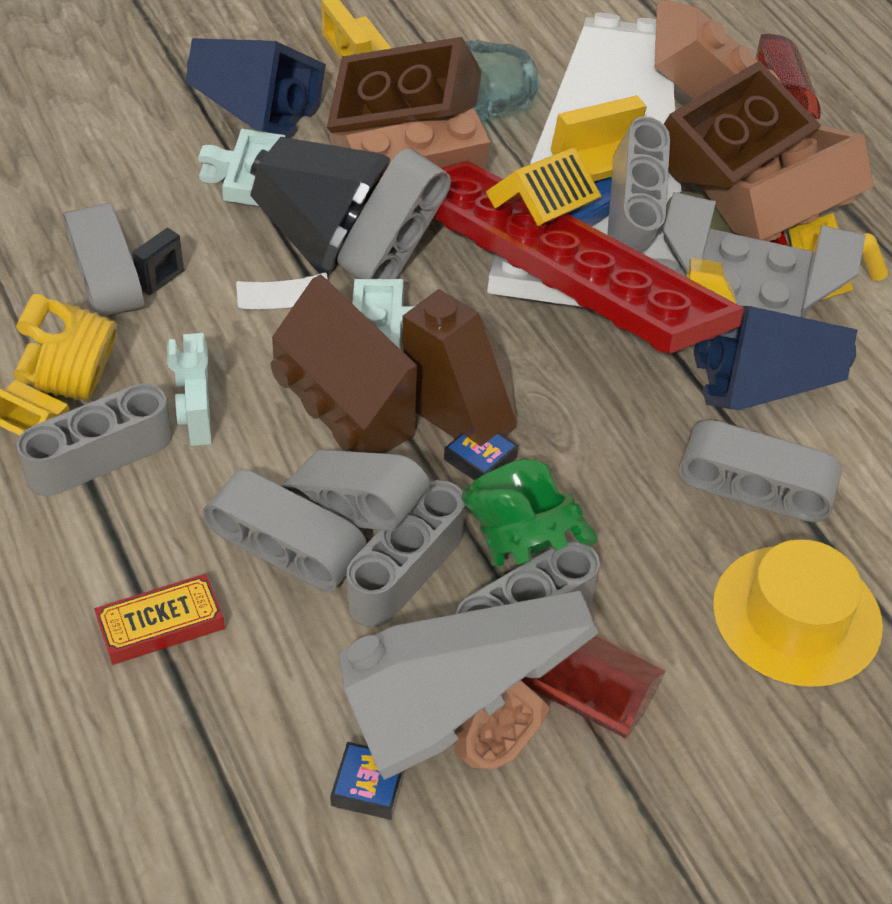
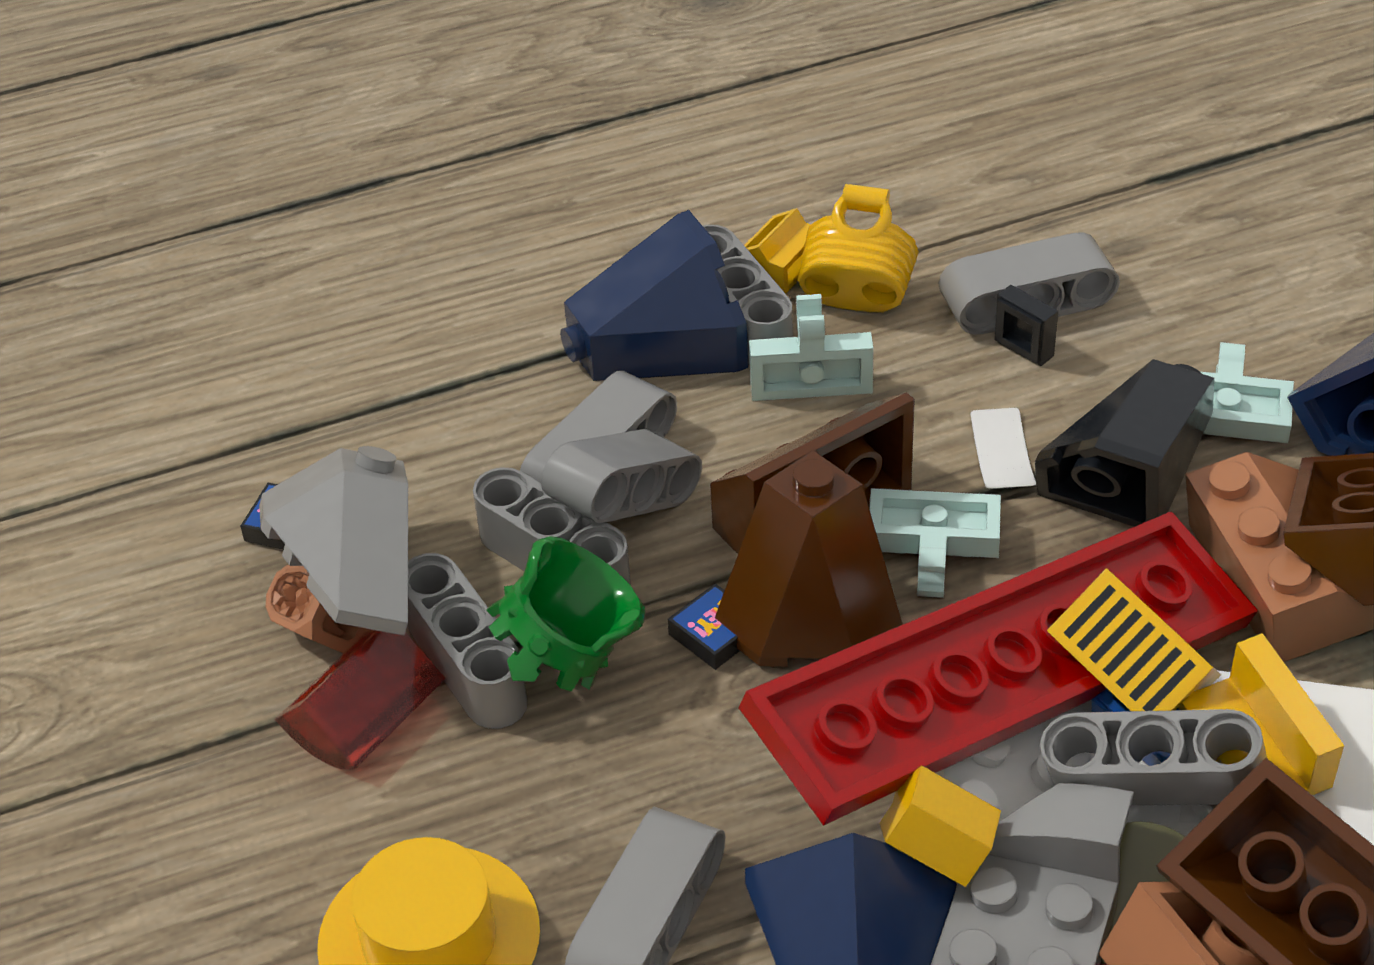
camera: 100 degrees right, 5 degrees down
tile [94,574,225,665] -> none
light grey beam [337,148,451,279] -> none
none -> dark blue slope [560,210,748,381]

